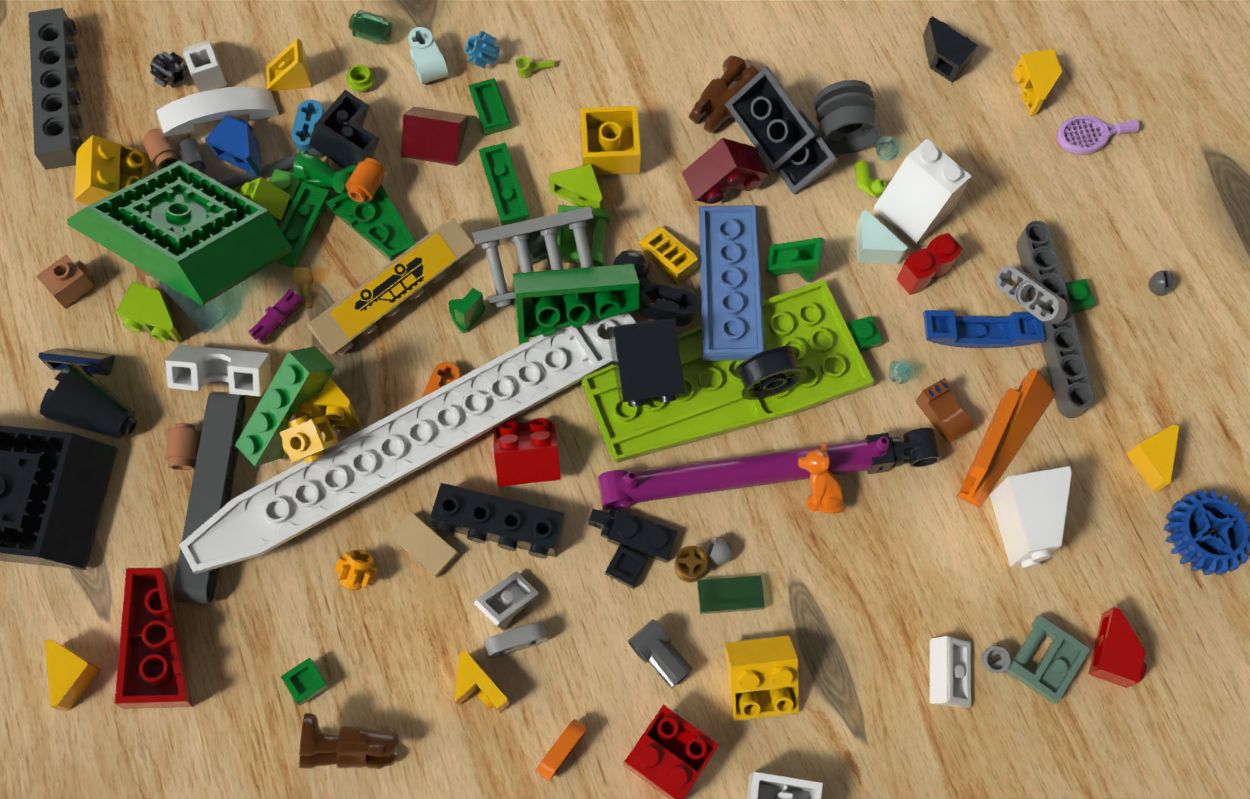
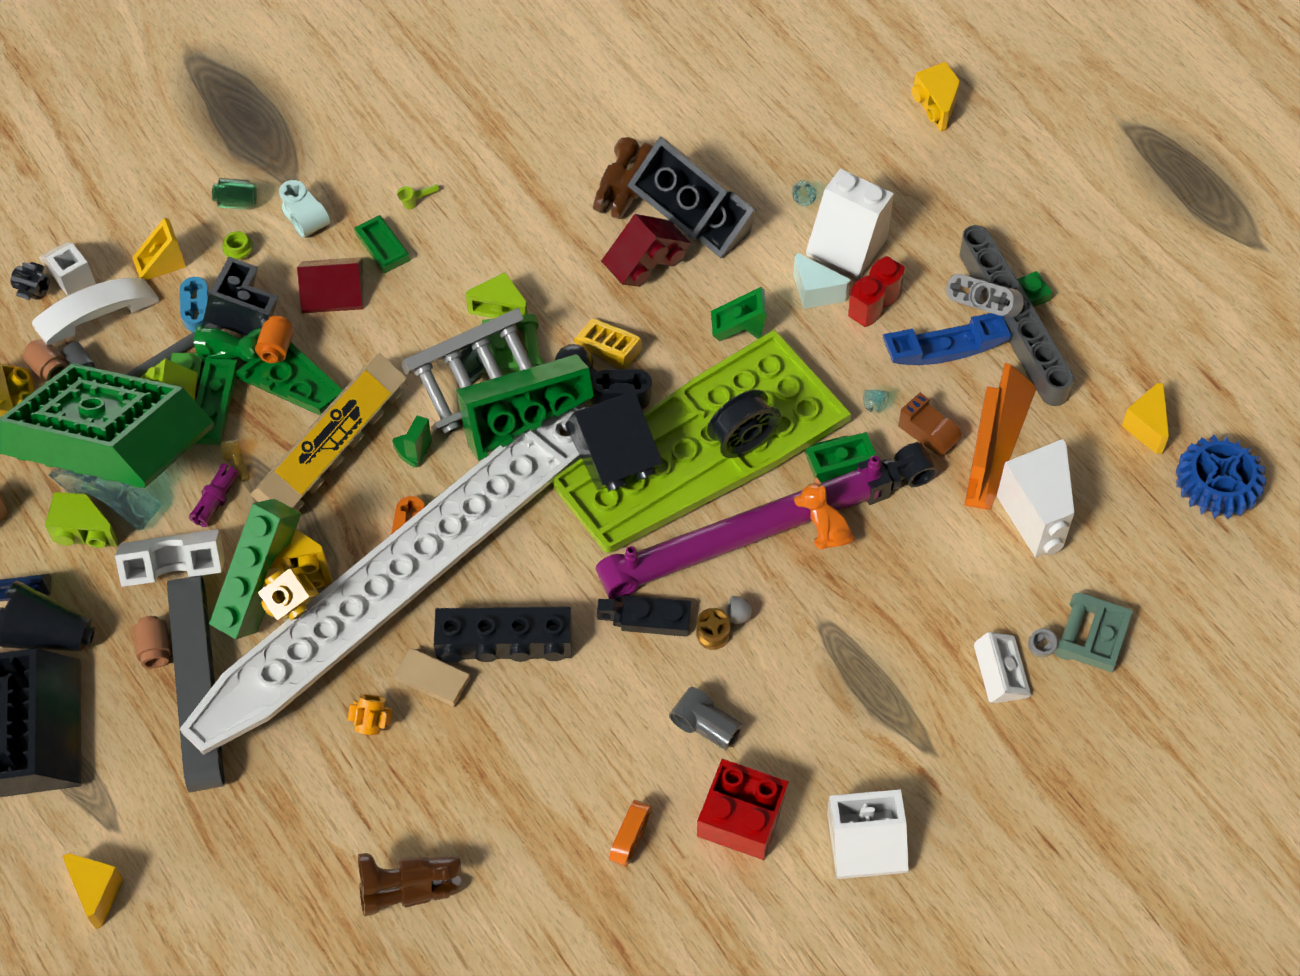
camera: 10 degrees left, 10 degrees down
red wedge [115,568,193,709] -> none
blue slope [205,115,262,177] -> none
green plate [280,657,329,706] -> none
yellow slope [455,649,510,713] -> none
dark azure gear [465,31,500,69] -> none
white slope [474,571,539,630] -> none
green plate [478,142,530,226] -> none
light grey beam [484,622,549,658] -> none
red slope [493,418,561,487] -> none
yellow brick [580,106,641,175] -> none
black tile [605,545,648,589] -> none
clear green tile [697,576,765,614] -> none
medium blue tile [699,205,764,361] -> none
yellow slope [724,635,799,721] -> none
dark grey wheel [814,80,881,155] -> none
green plate [846,316,882,352] -> none
lime arm [854,161,887,198] -> none
black slope [923,16,978,83] -> none
lavender piece [1056,116,1139,155] -> none
red slope [1088,607,1147,688] -> none
dark grey hinge [1148,270,1176,296] -> none
none -> green slope [805,432,877,482]

